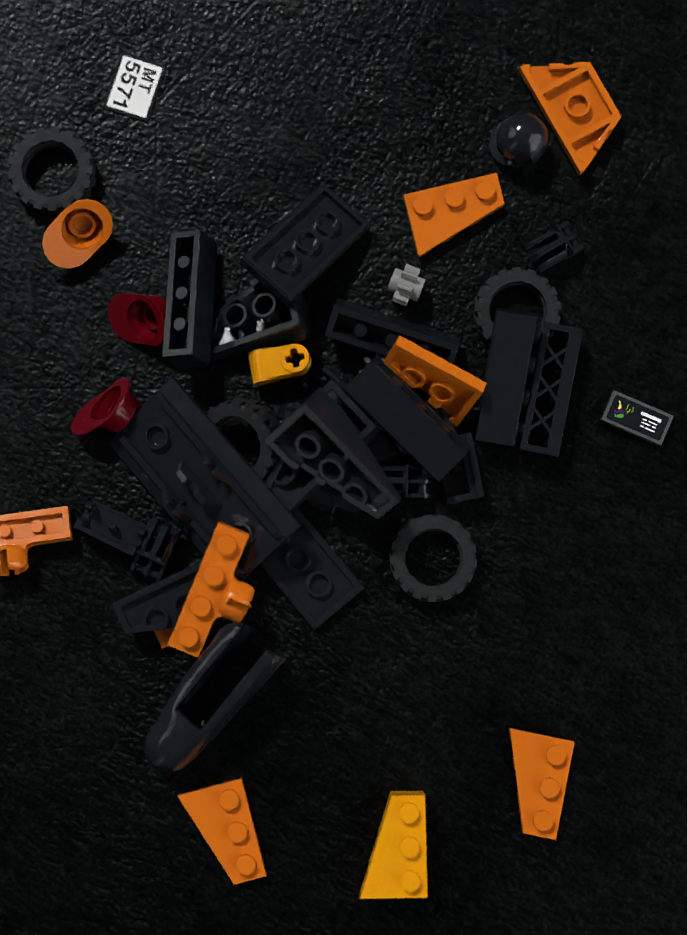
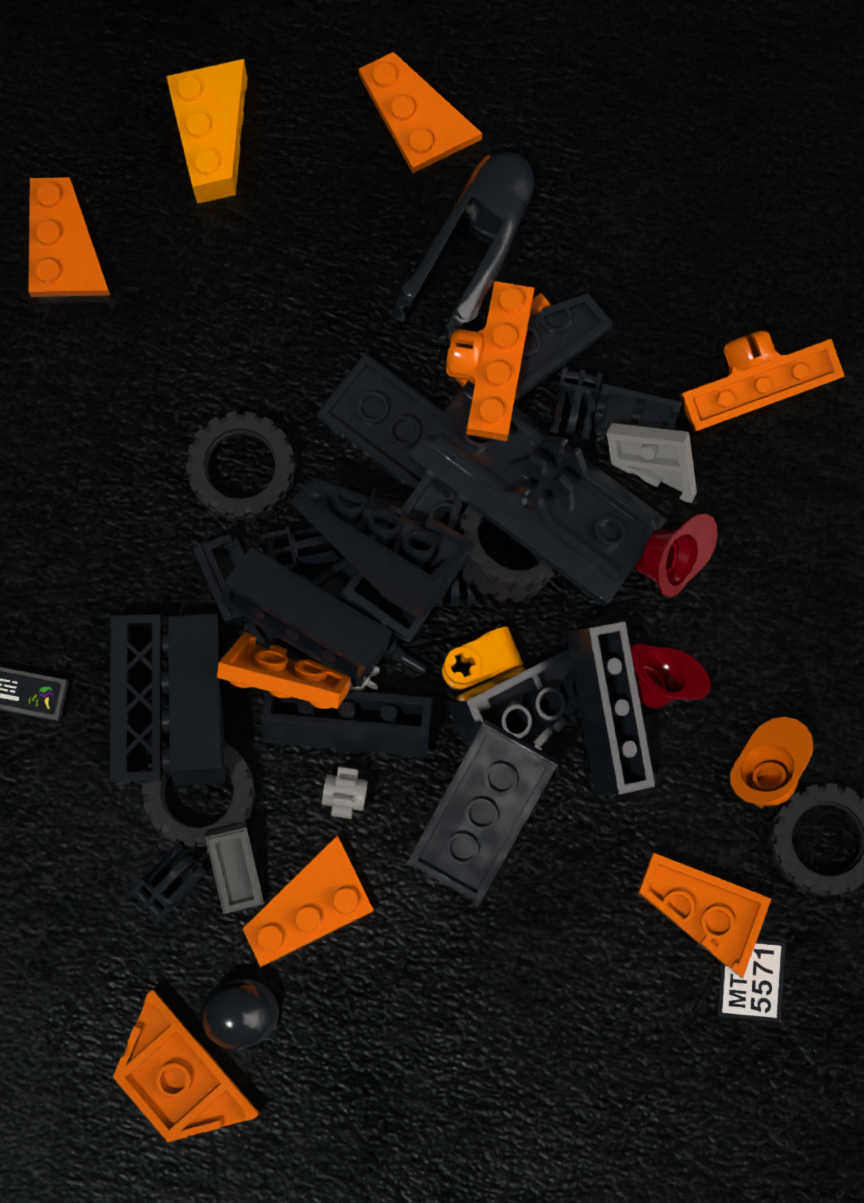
camera: 165 degrees right, 5 degrees down
none -> dark grey tile [204,823,264,914]
none -> light grey wing [607,423,697,503]
none -> orange wing [638,853,771,978]

